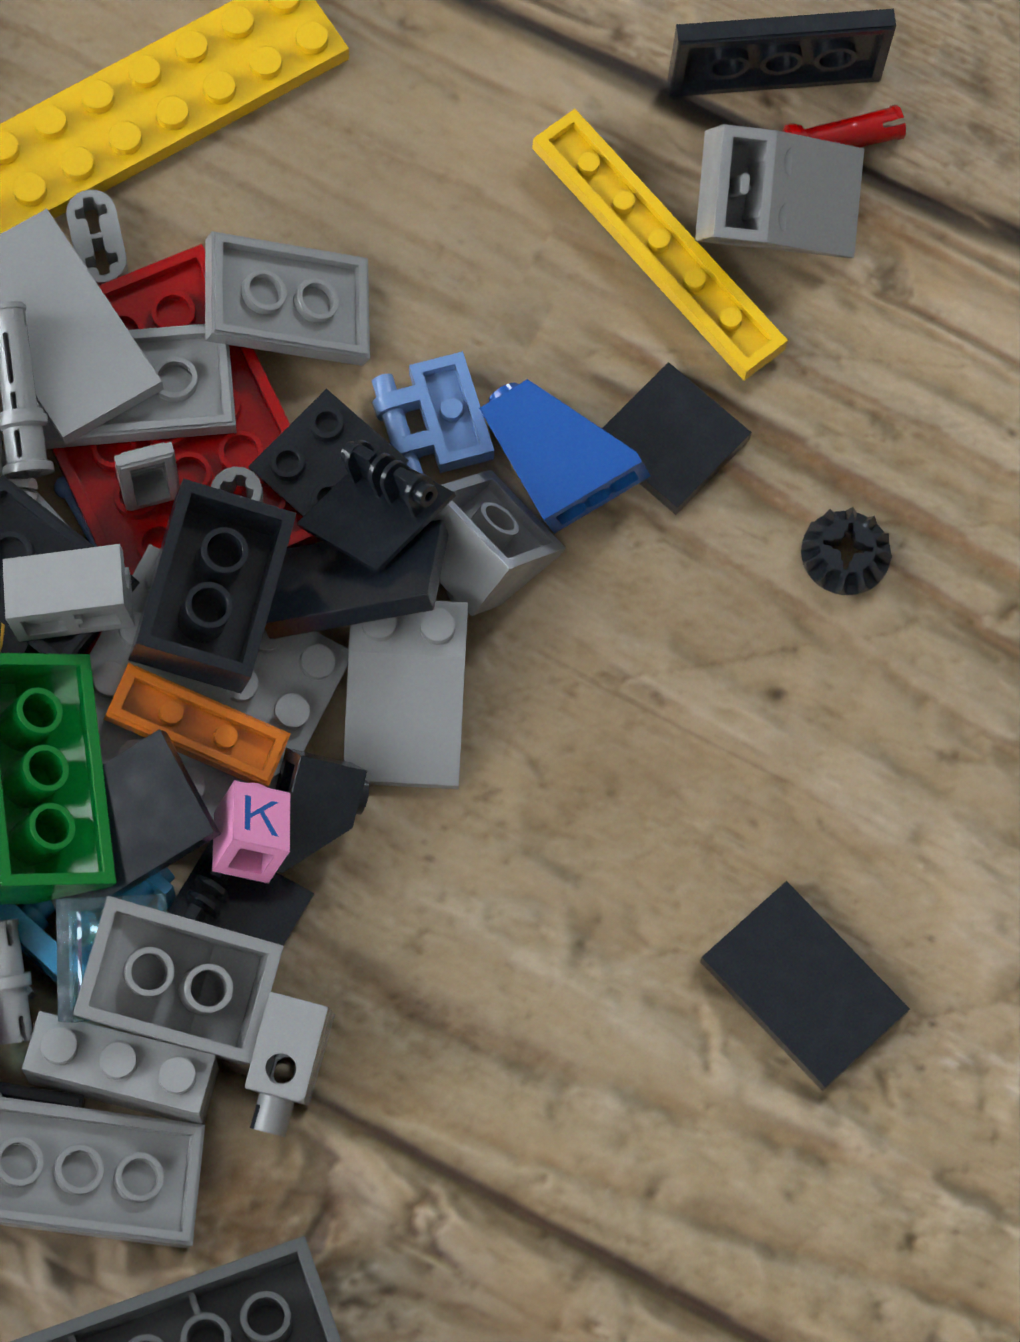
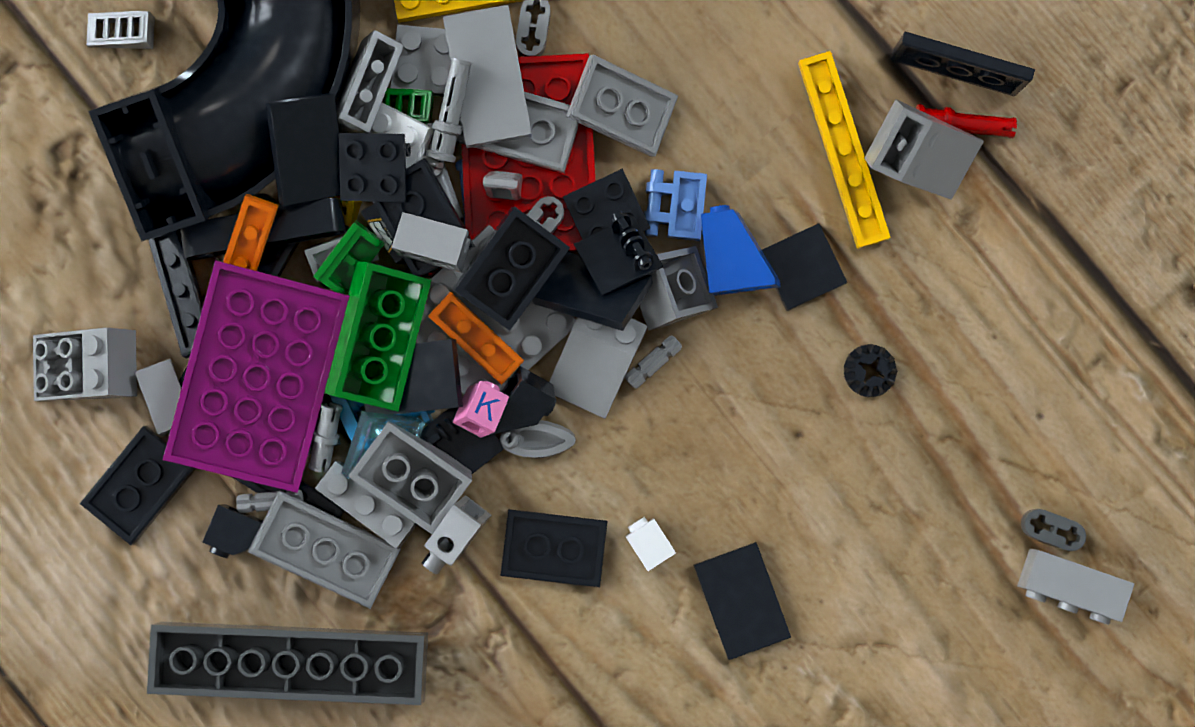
camera: 30 degrees right, 15 degrees up
none -> light grey arm [500,420,576,458]
none -> black tile [500,509,608,588]
none -> light grey axle [625,335,682,389]
none -> white brick [625,517,676,571]

